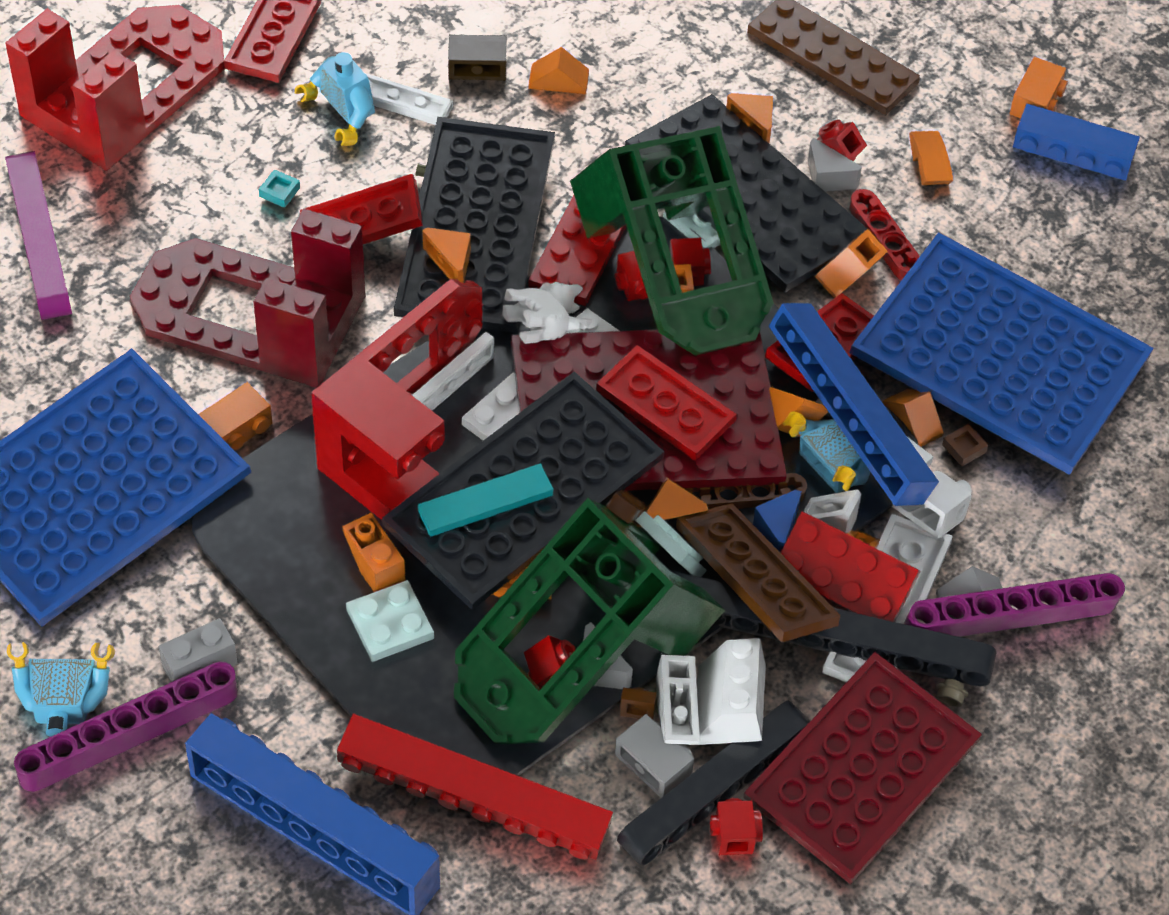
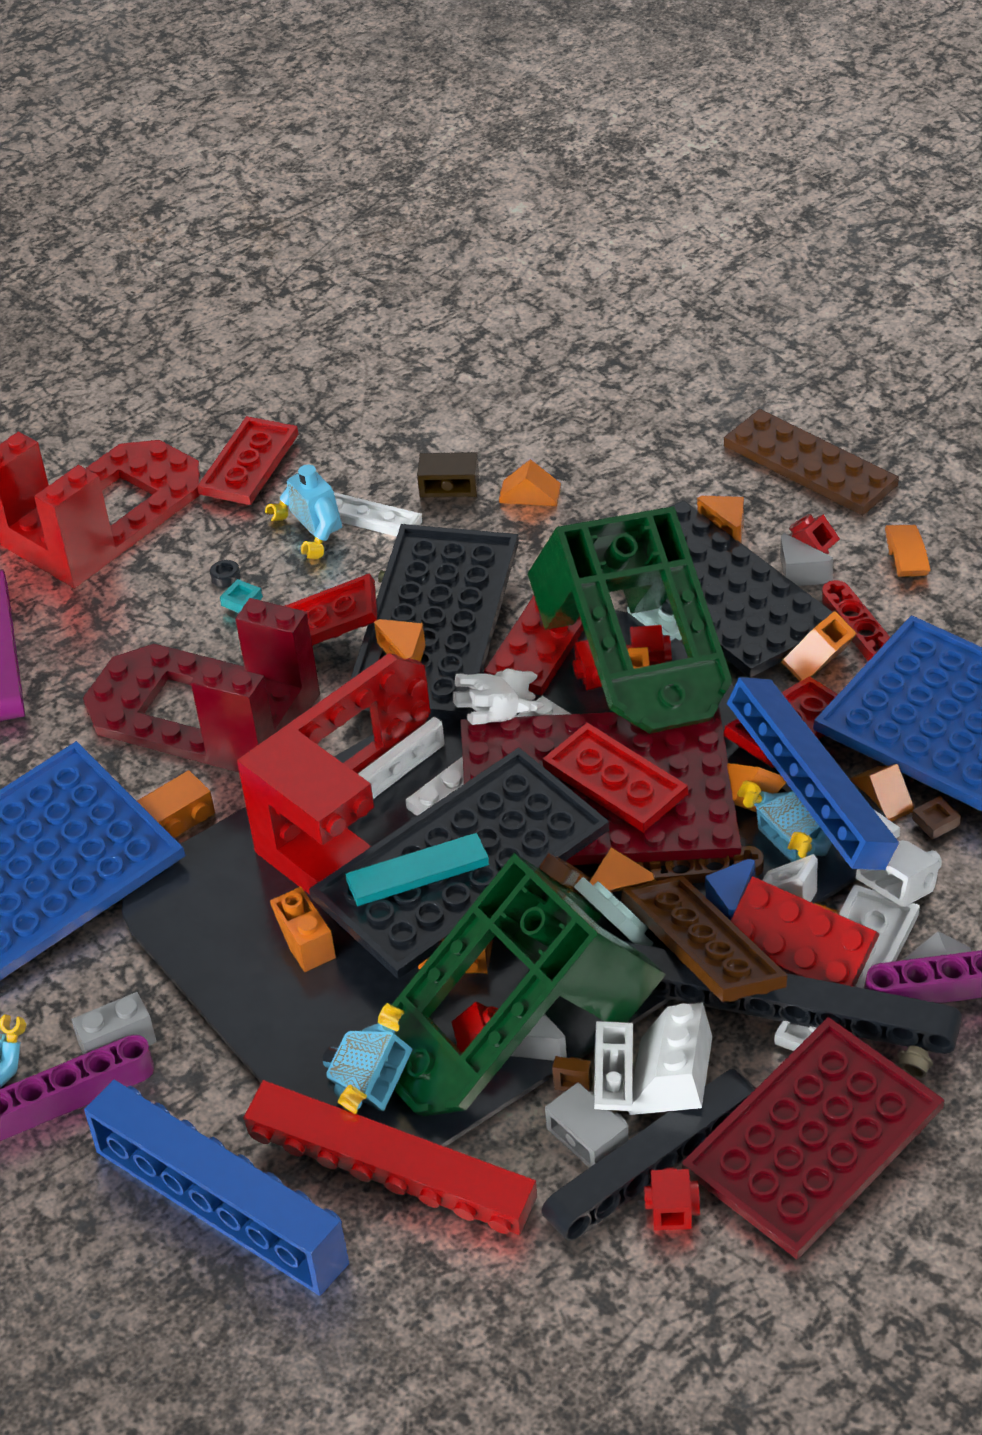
camera: 10 degrees right, 10 degrees down
light aqua plate [346,580,434,662] -> none
none -> black tile [210,560,241,588]
none -> medium azure torso [323,1003,413,1114]

